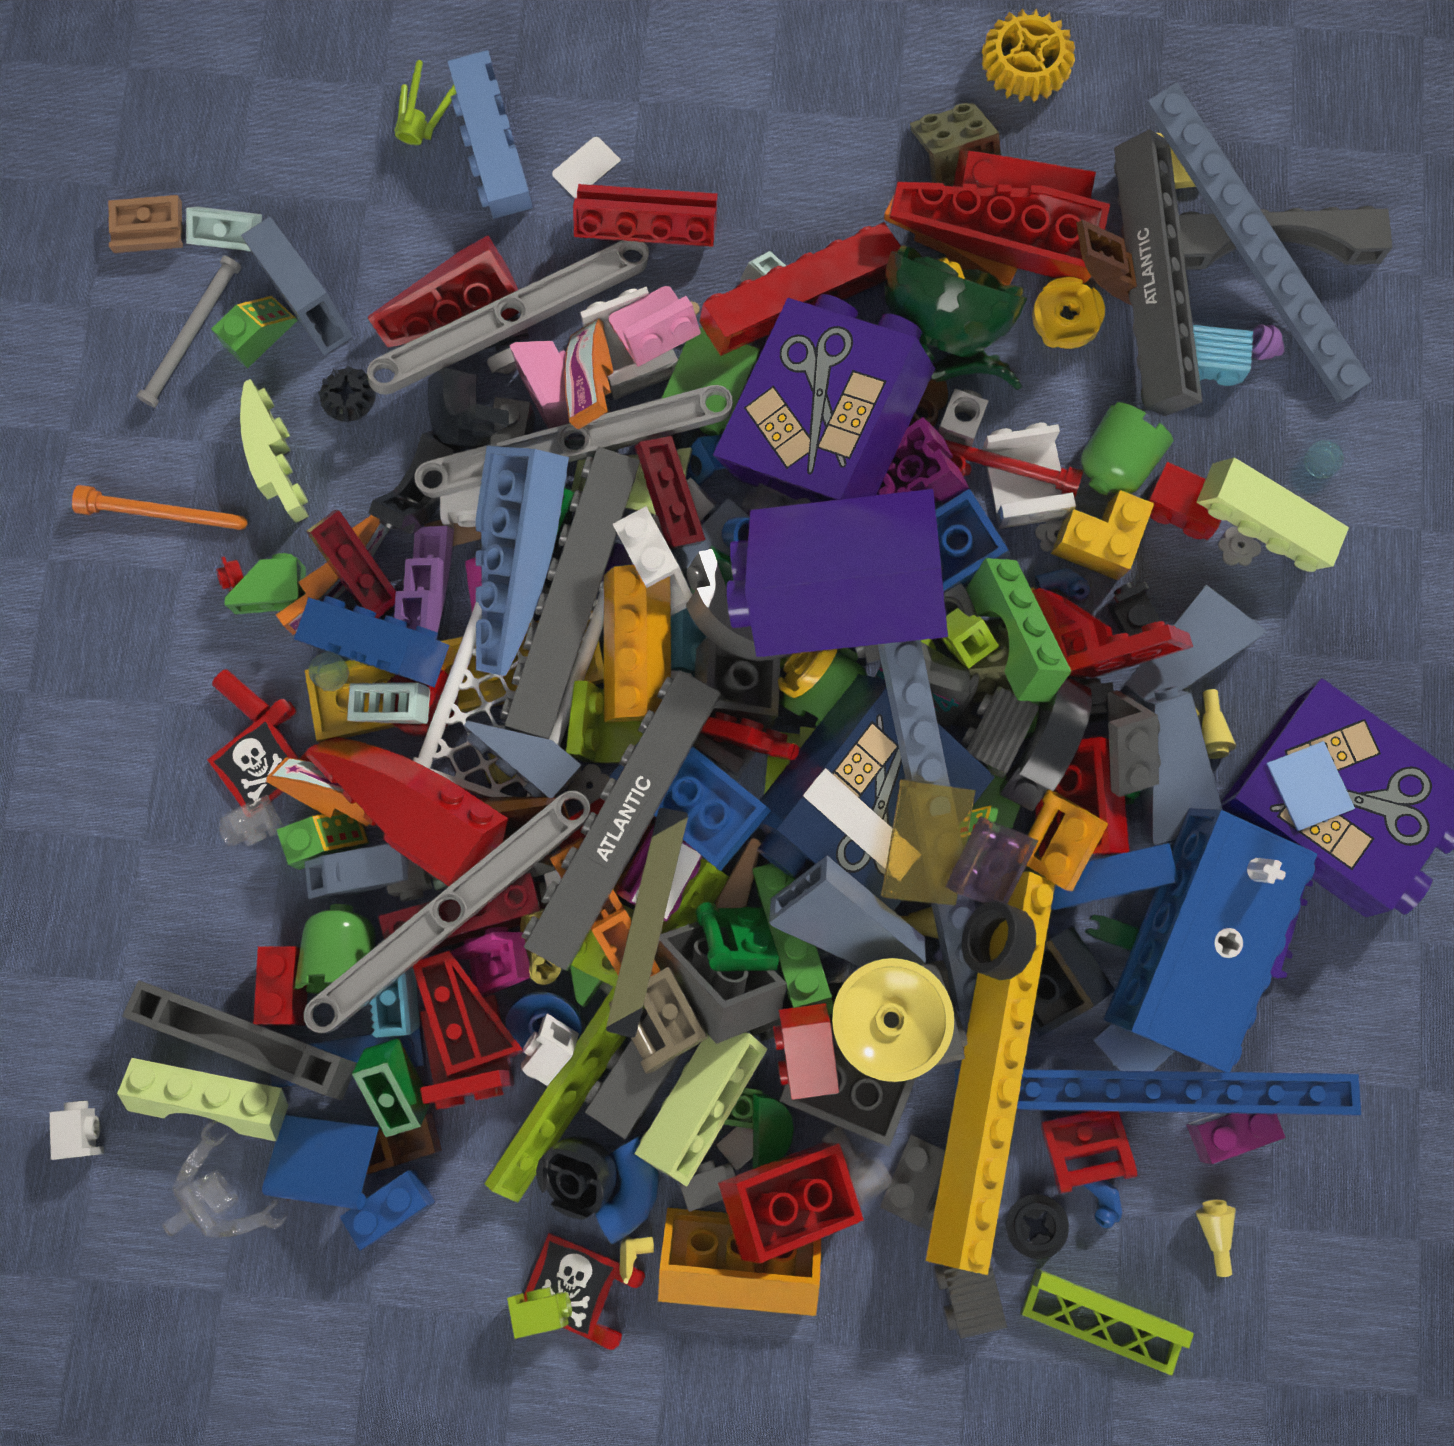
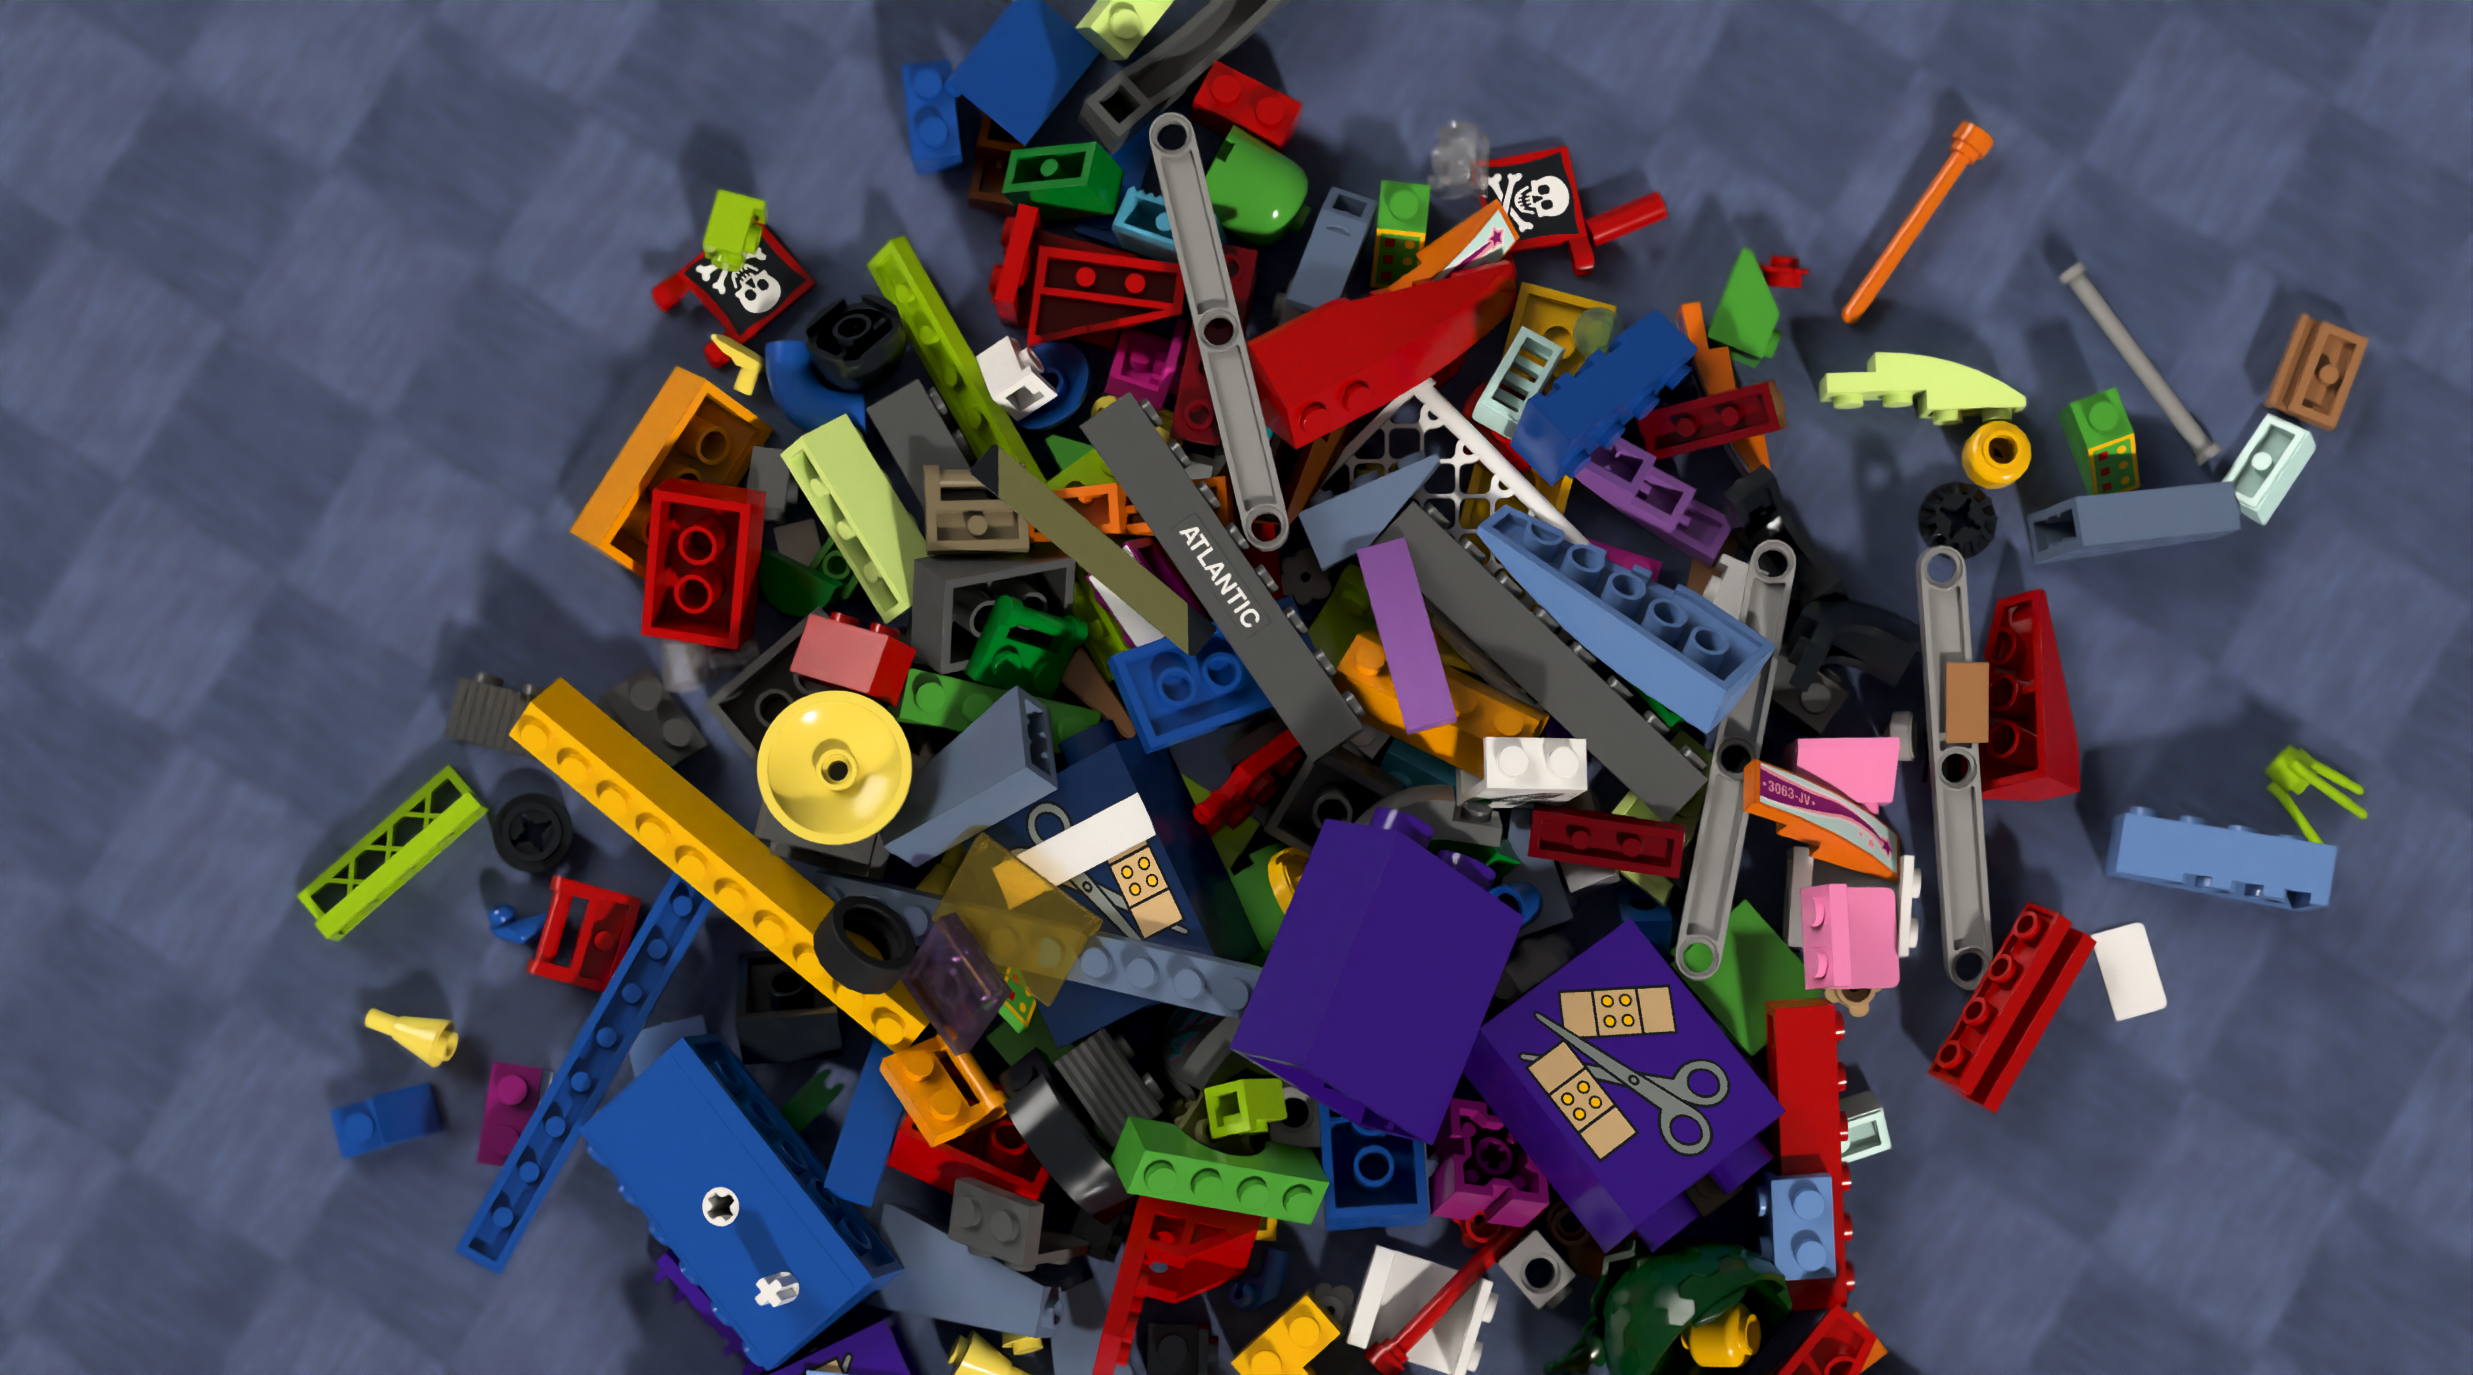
camera: 110 degrees right, 5 degrees up
none -> blue slope [330,1082,444,1159]
none -> medium lavender slope [1356,537,1457,735]
none -> medium blue bracket [1754,1171,1836,1281]
none -> medium nougat sticker [1946,662,1989,743]
none -> yellow head [1962,421,2032,489]

